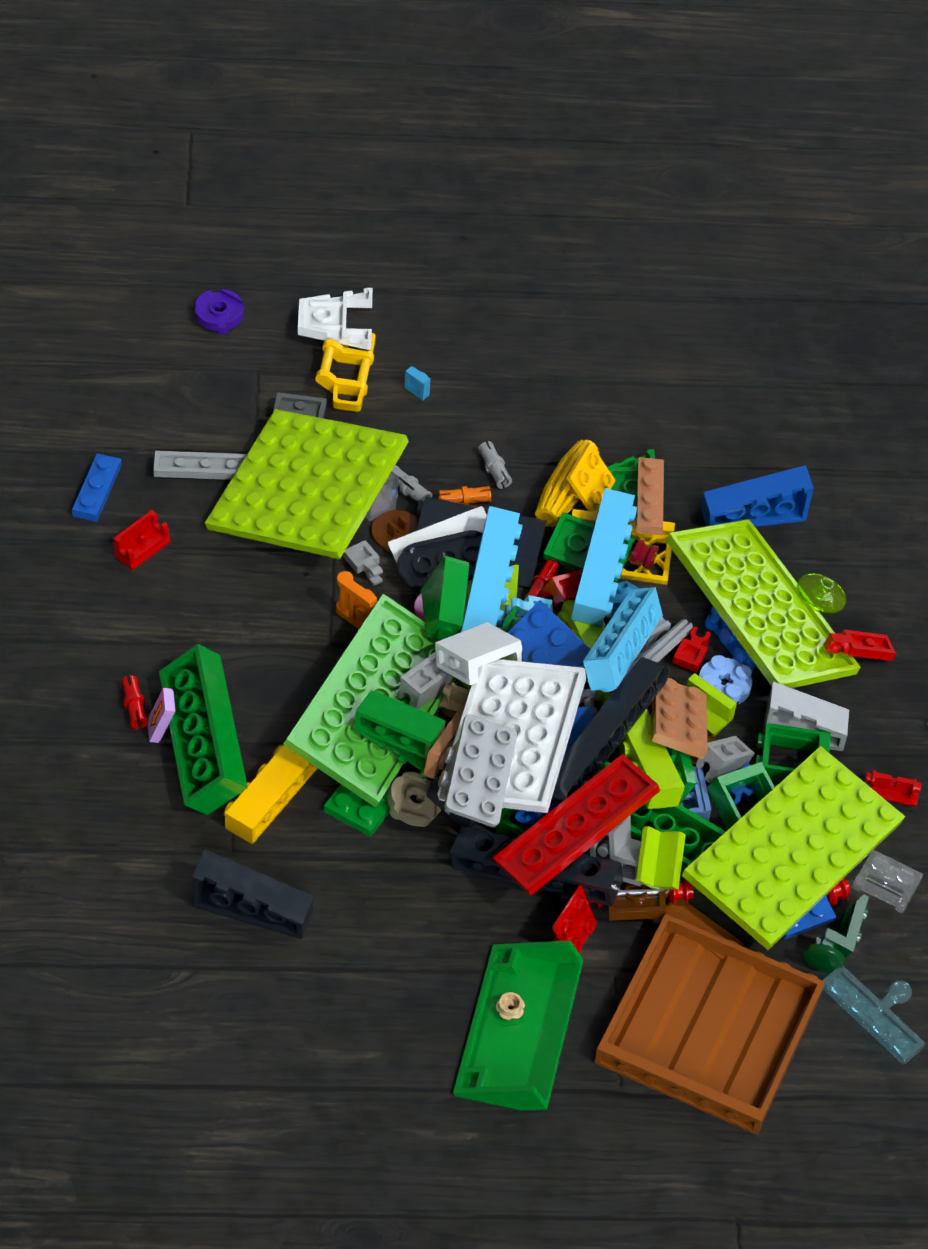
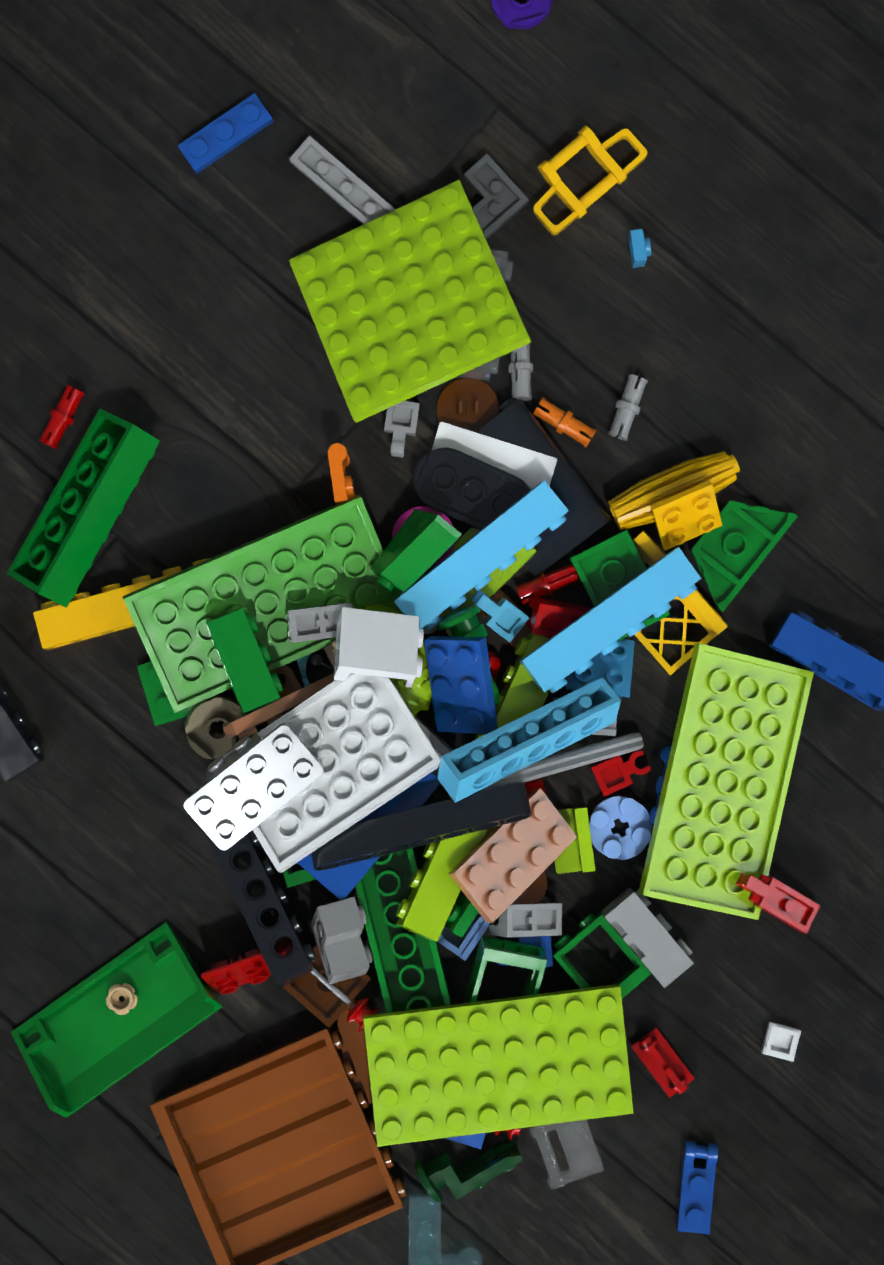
camera: 55 degrees right, 35 degrees up
red hinge [113,510,171,571] -> none
lavender tile [147,688,175,743] -> none
white wing [298,288,373,350] -> none
red plate [493,754,660,896] -> none
dark red wheel [630,539,659,571] -> none
nougat plate [636,457,664,535] -> none
lime panel [636,826,686,890] -> none
clear neon green dish [797,573,846,613] -> none

